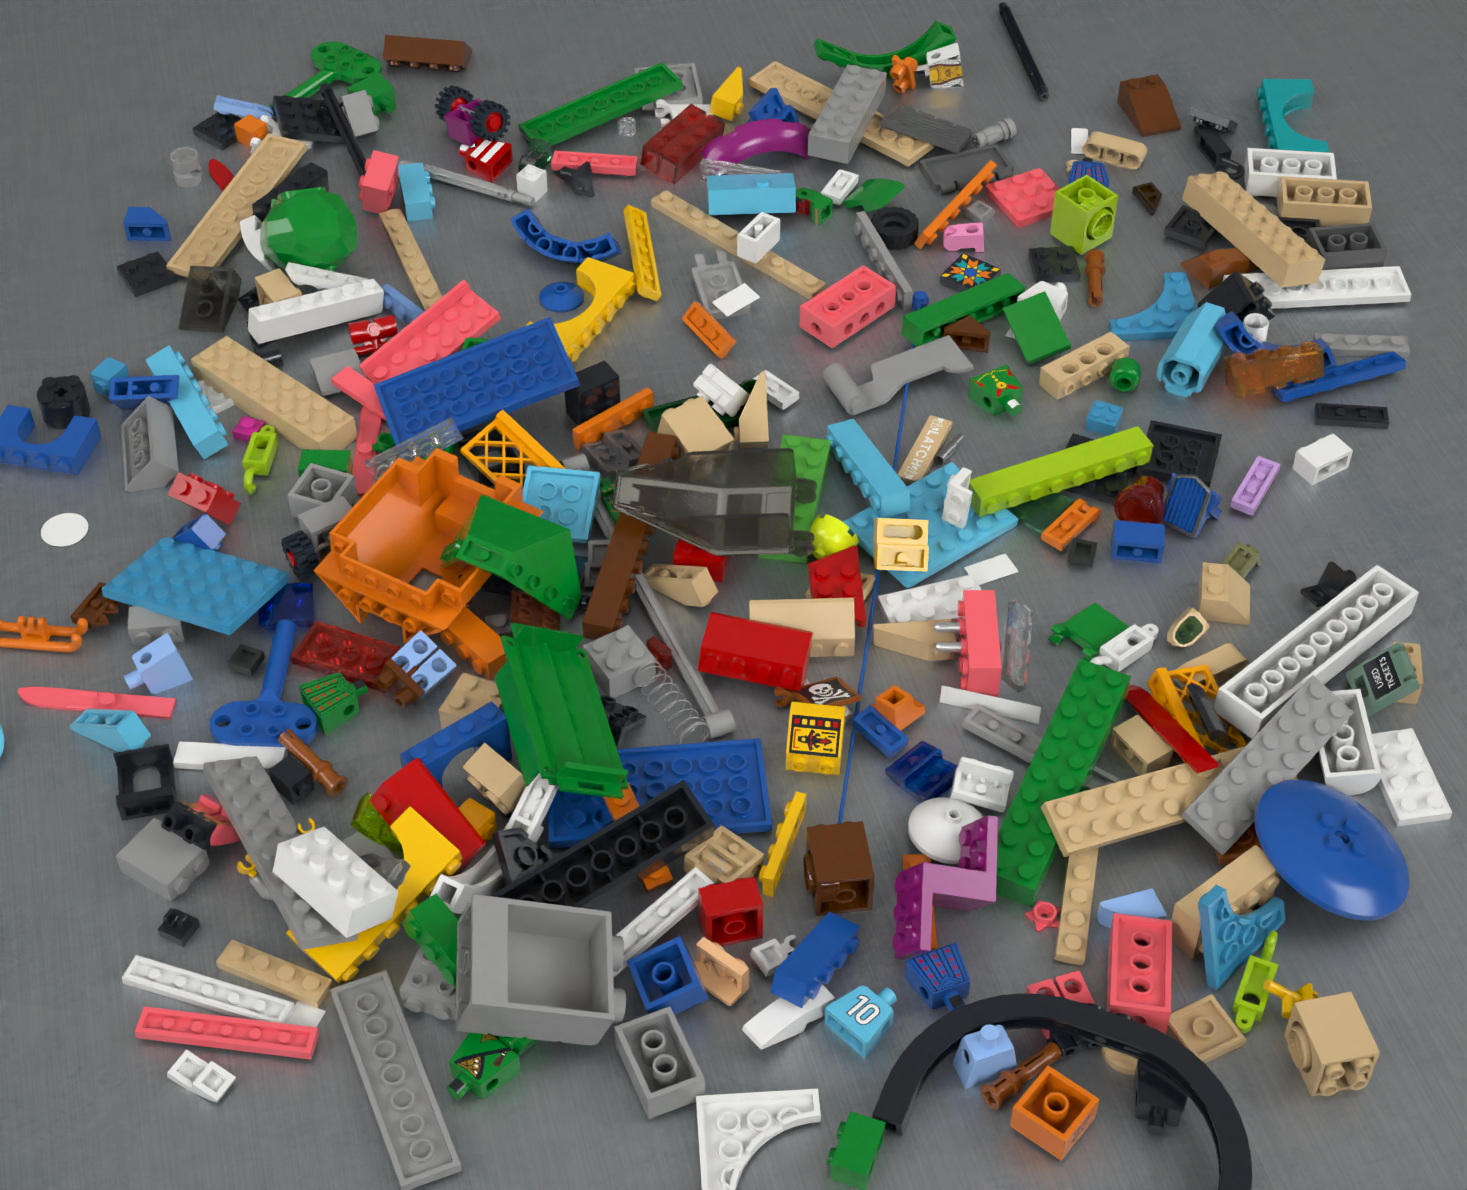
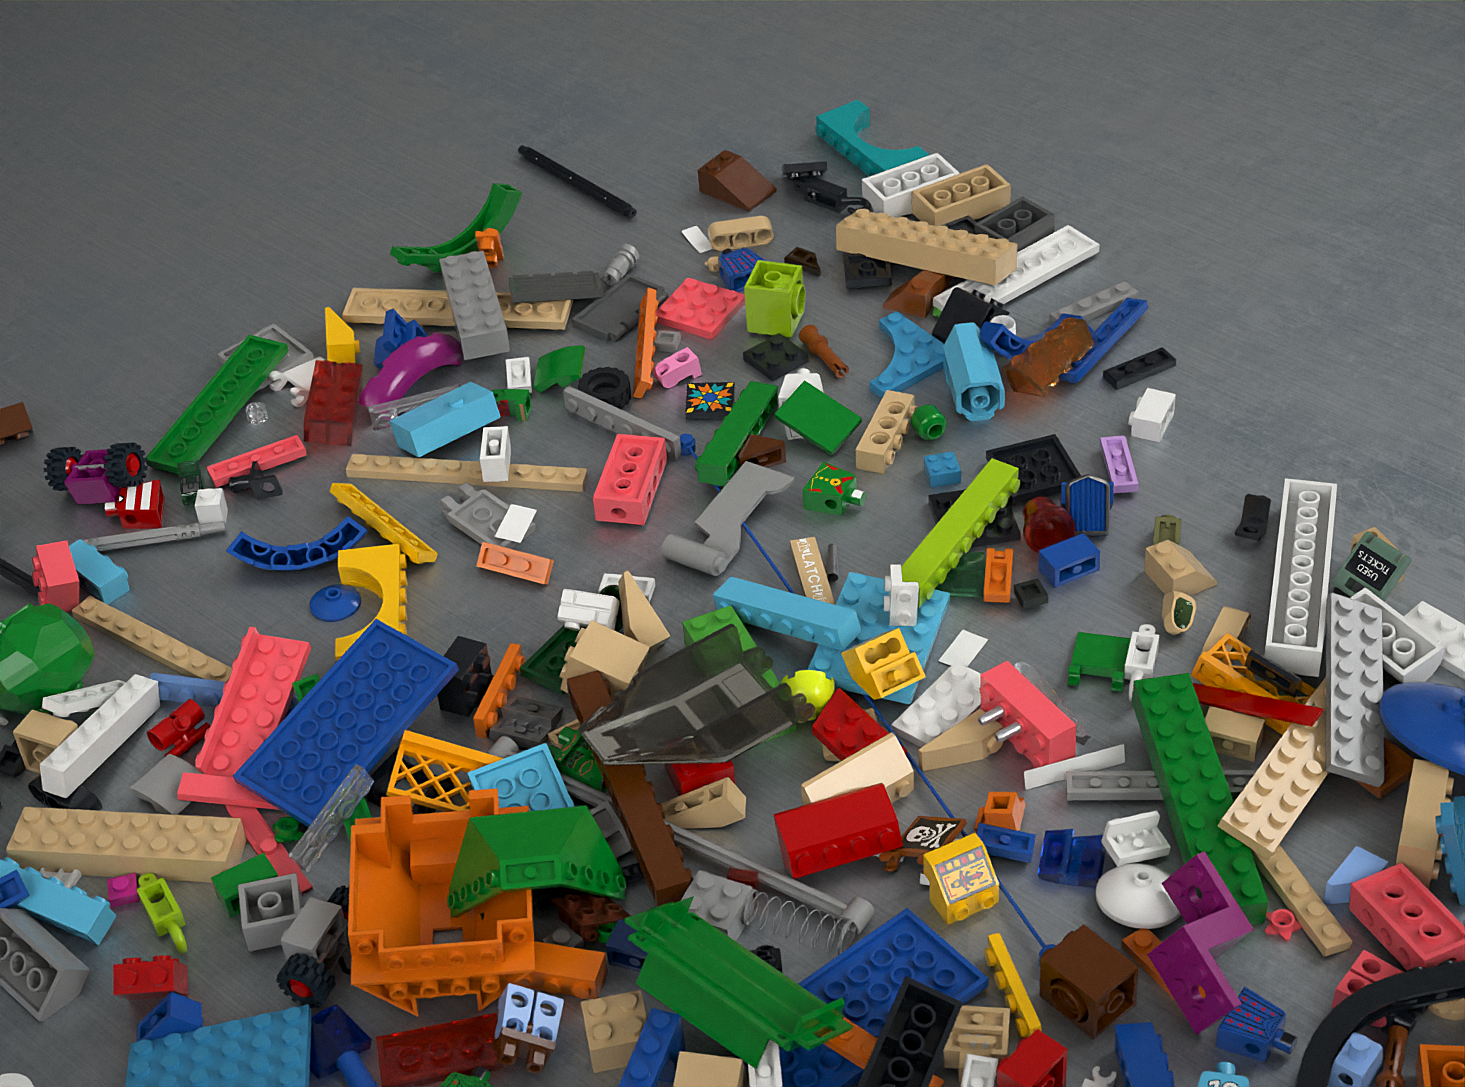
camera: 30 degrees left, 5 degrees down
torso [916,43,964,88] -> none

